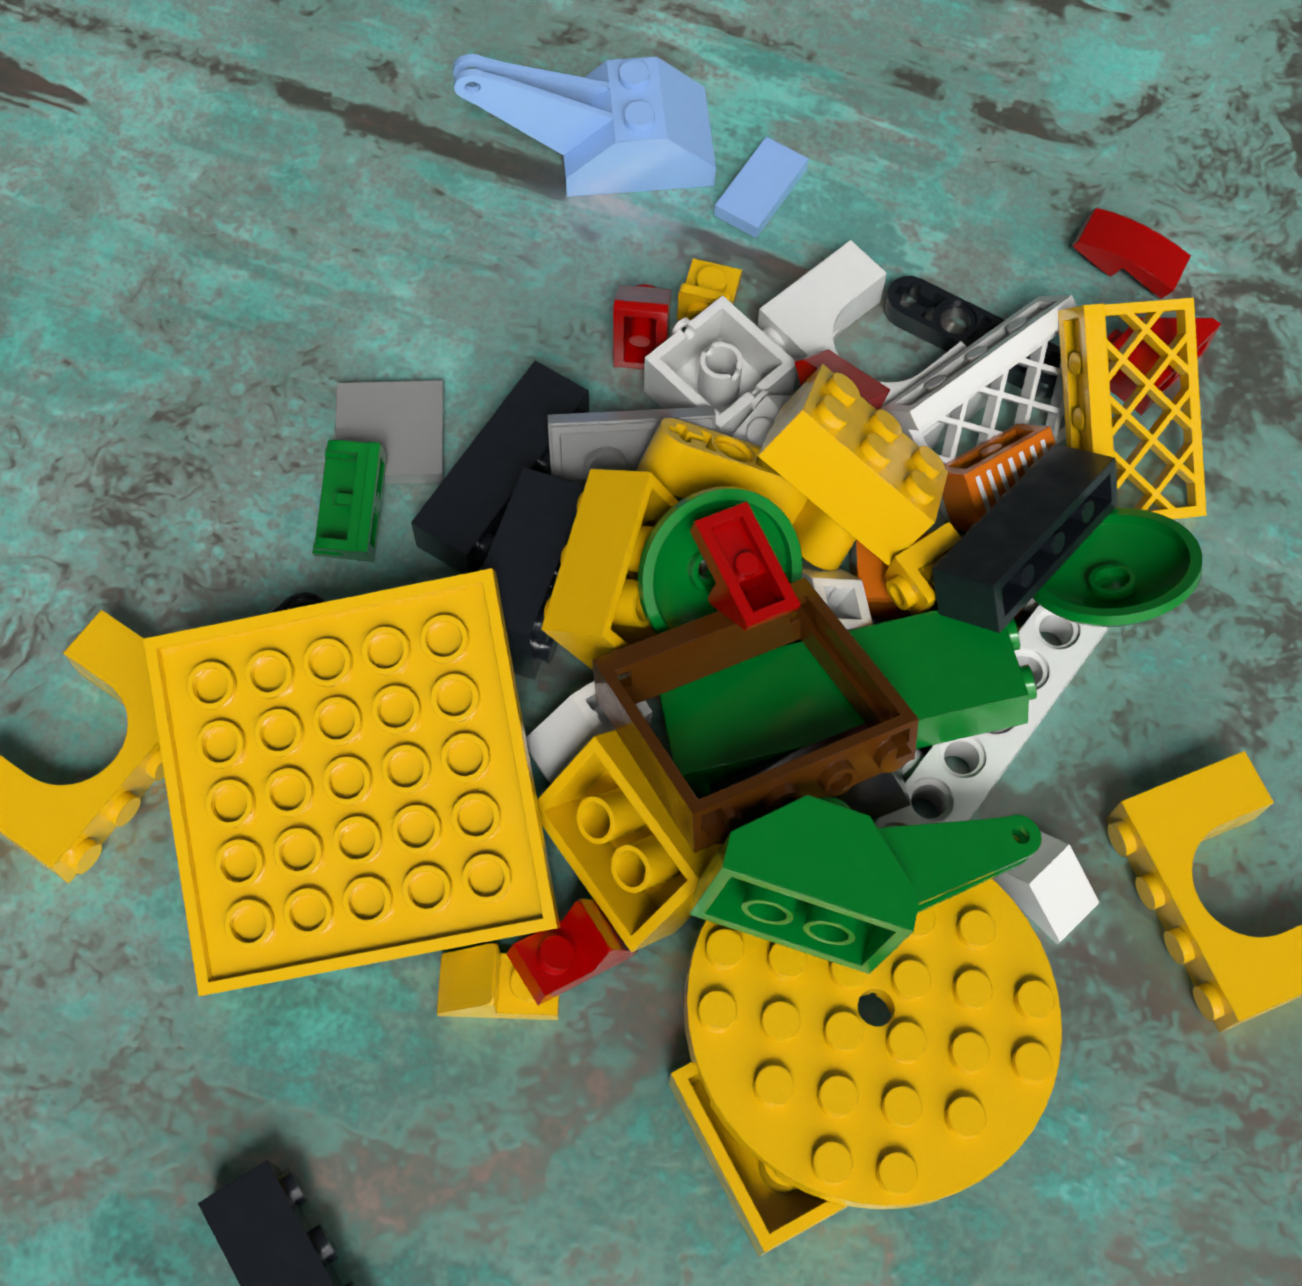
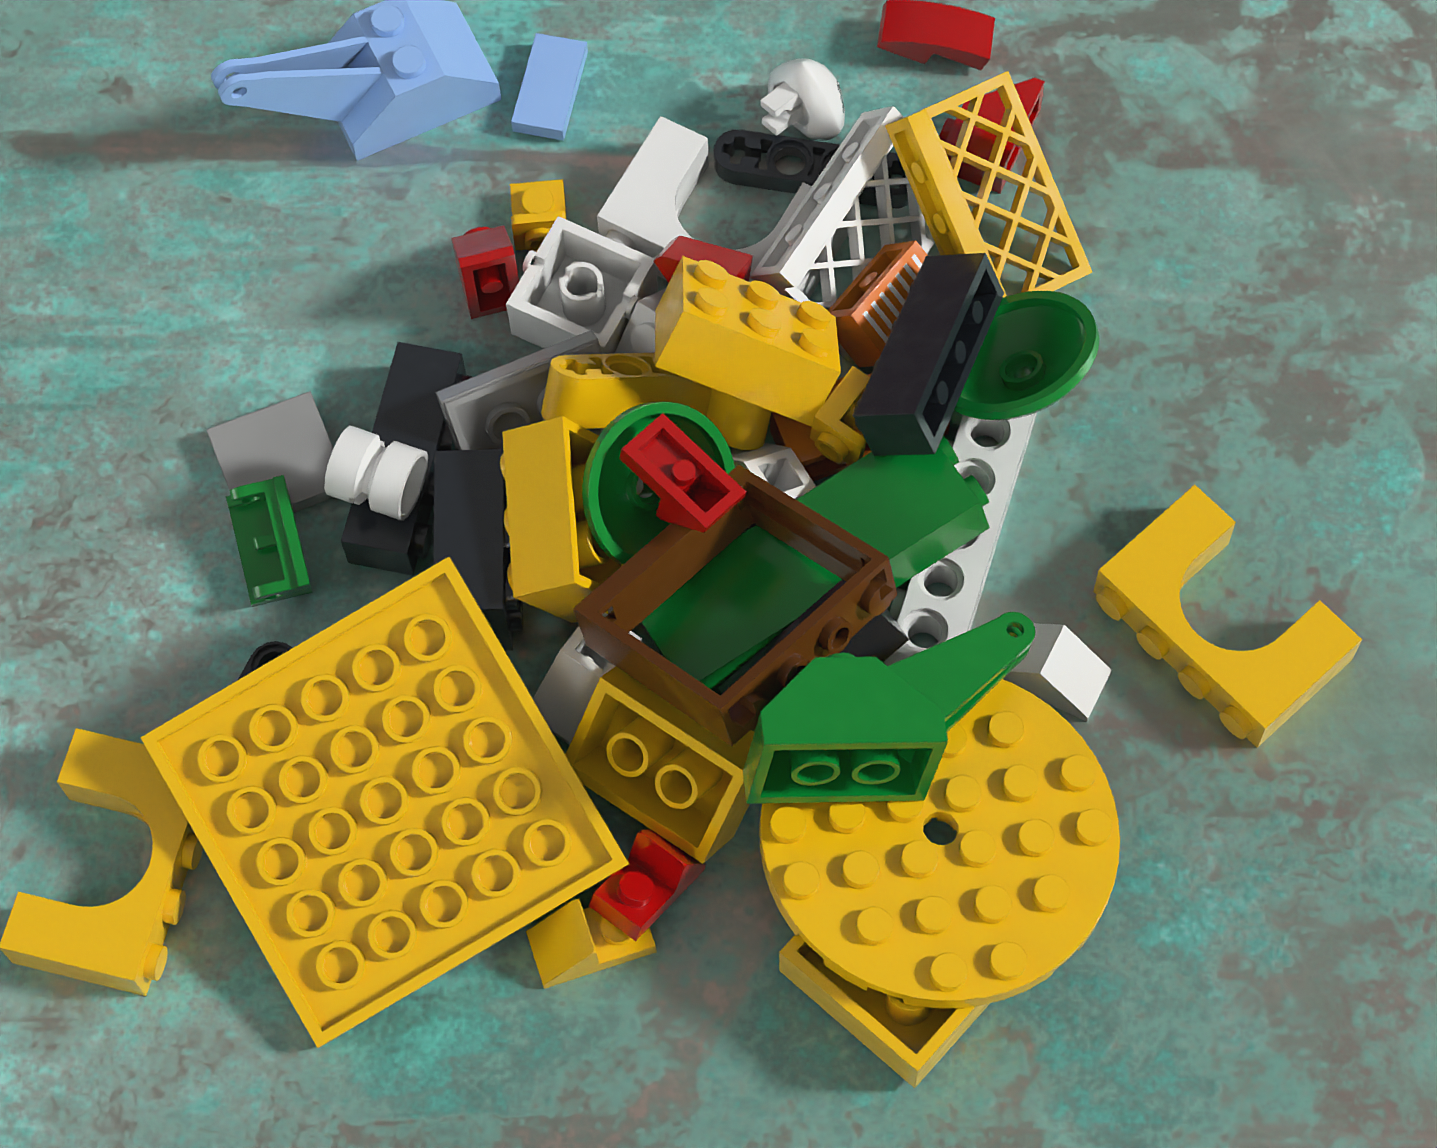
camera: 15 degrees left, 0 degrees up
none -> white wheel [324,425,428,521]
none -> white piece [760,58,845,140]

